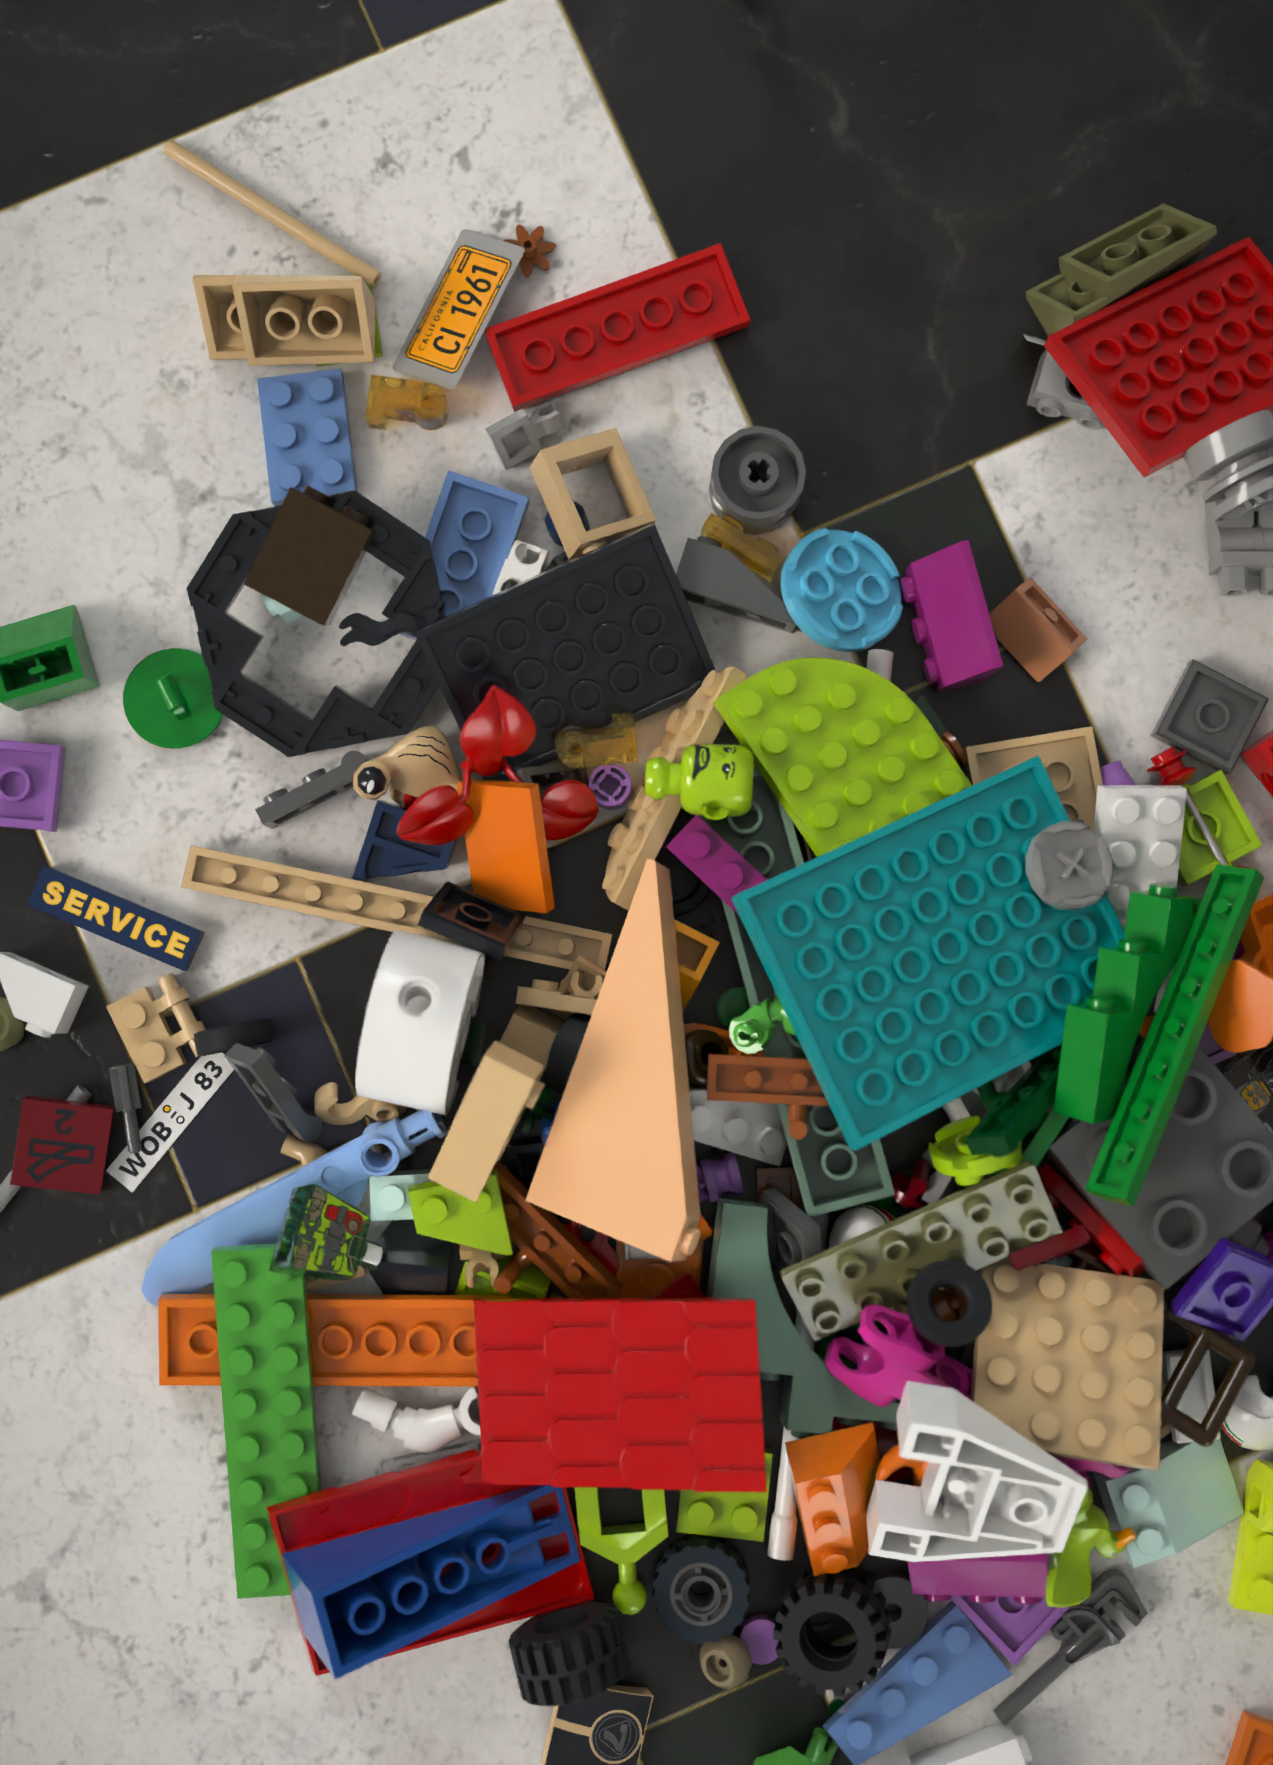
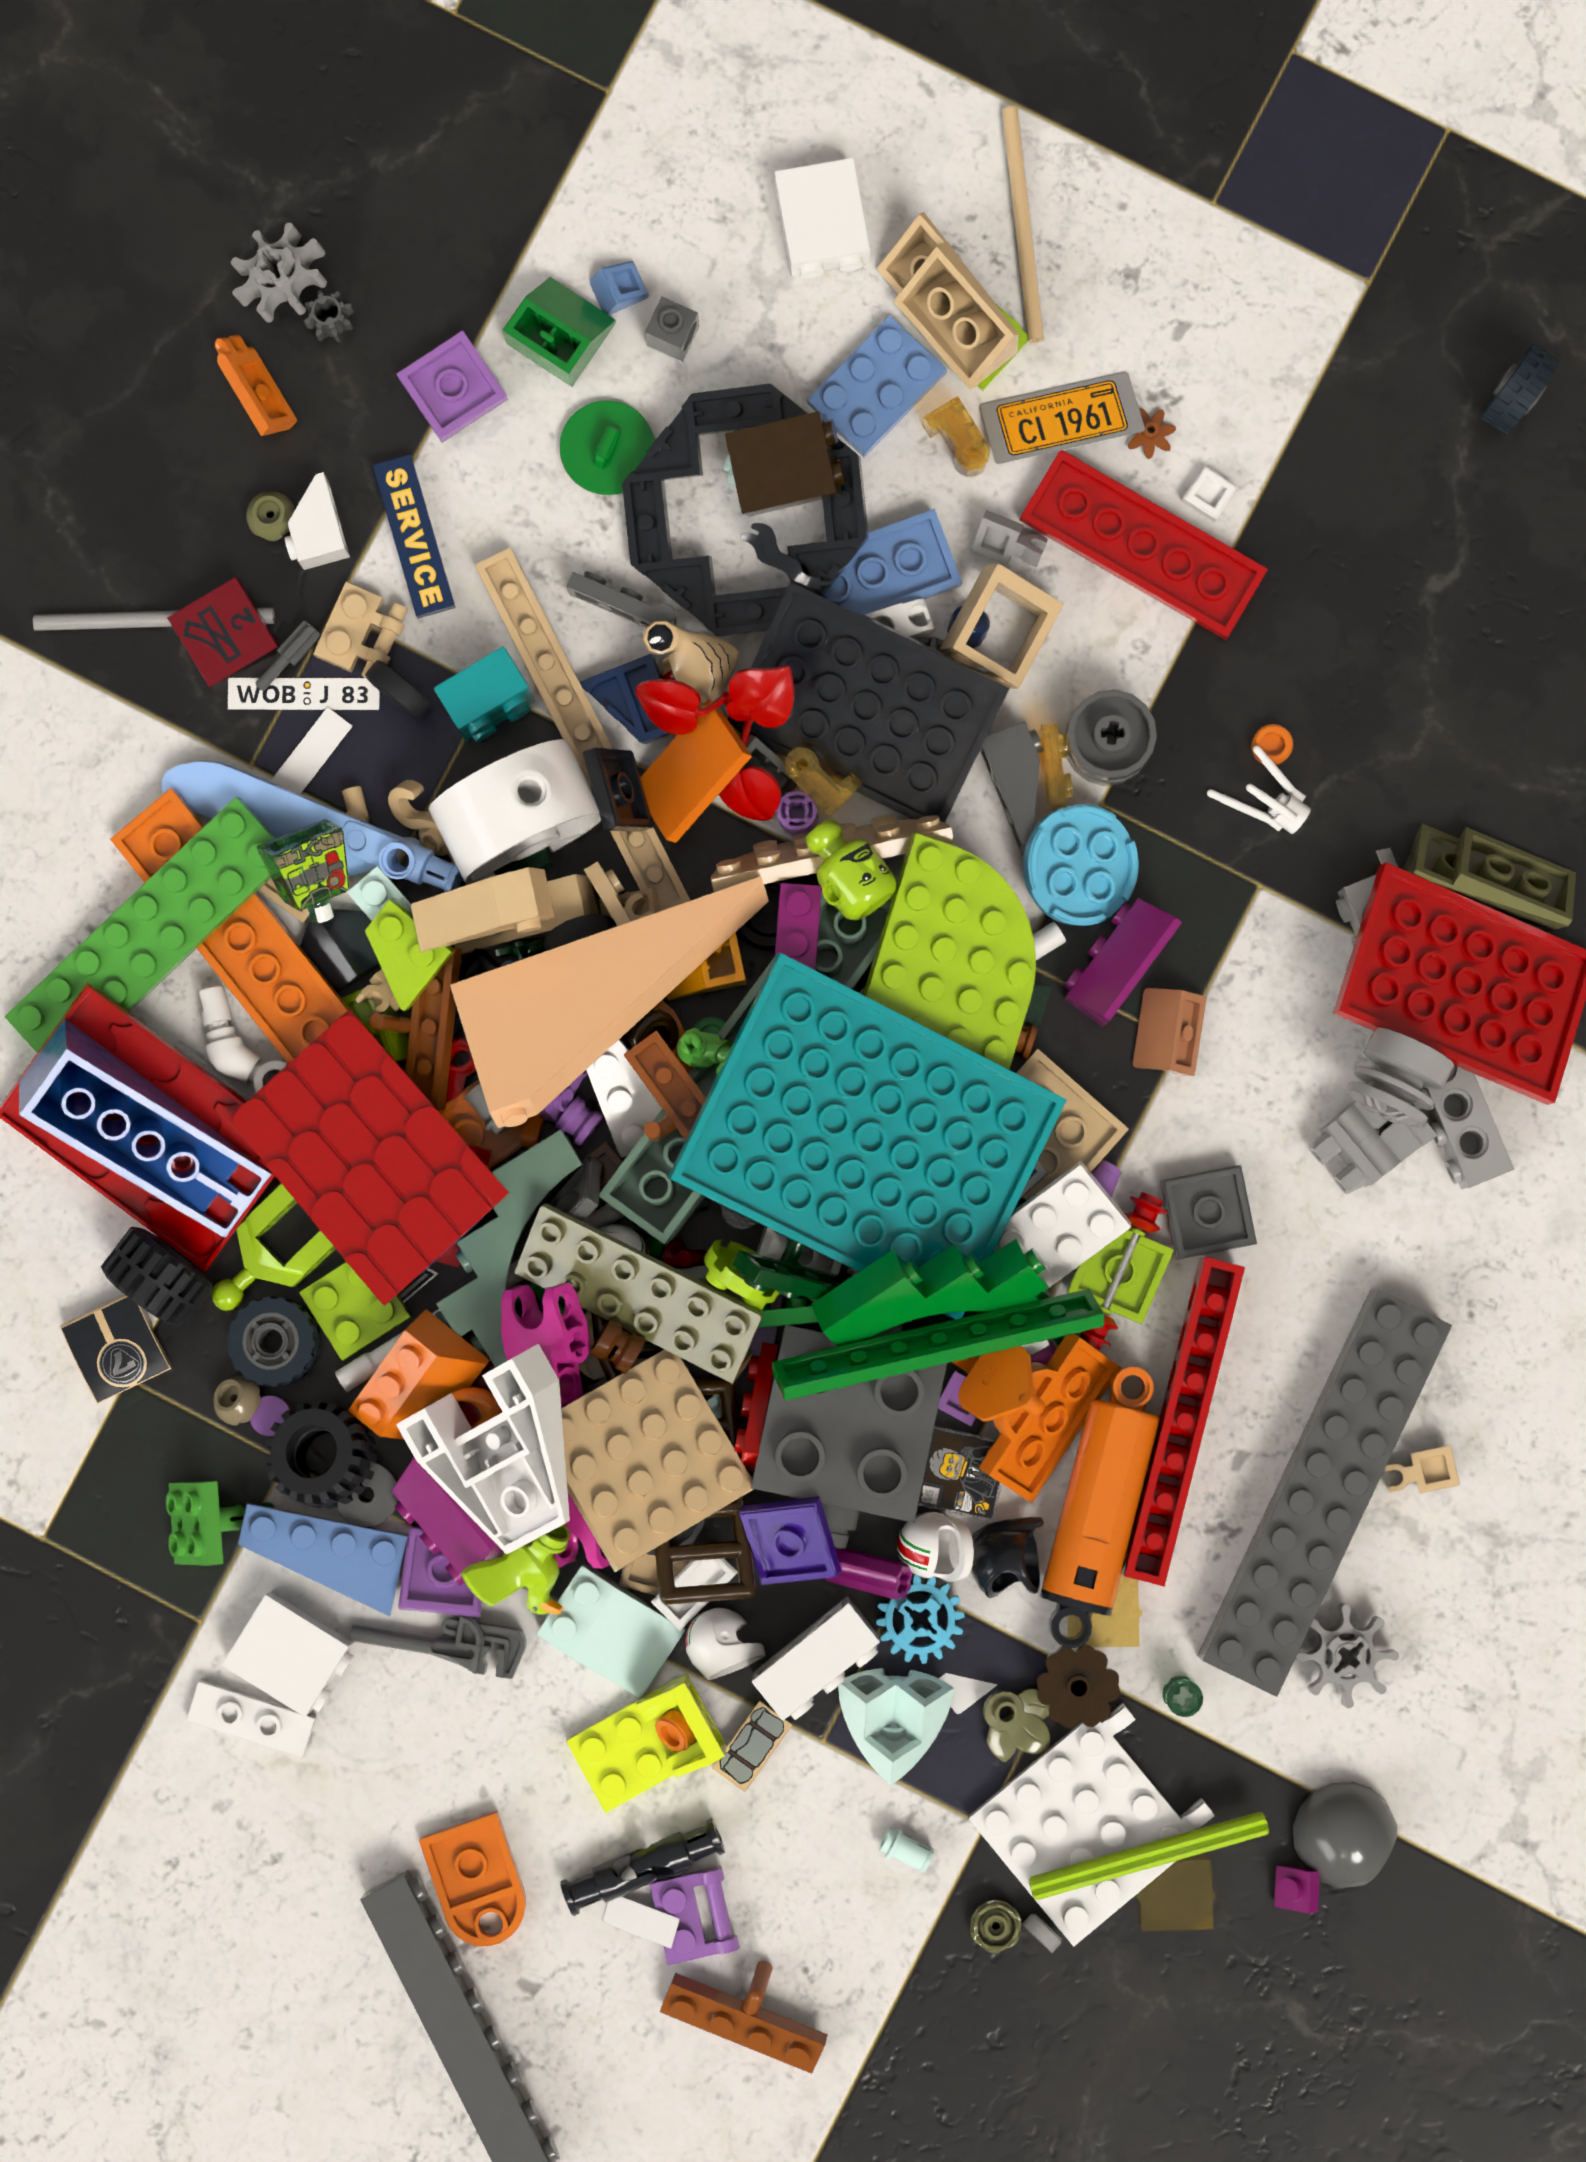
camera: 60 degrees right, 0 degrees up
dark grey plate [224,1043,322,1142] -> none
black tyre [907,1260,992,1347] -> none
dark red tile [1008,1224,1090,1271] -> none
light grey tile [1026,821,1113,911] -> none
none -> white sticker [270,707,352,794]
none -> teal brick [434,646,535,743]
none -> medium blue slope [590,261,649,315]
none -> dark grey brick [645,296,699,362]
none -> white brick [774,158,870,279]
none -> white tile [1182,465,1238,523]
none -> white plant [1207,745,1311,834]
none -> orange tile [1251,724,1293,765]

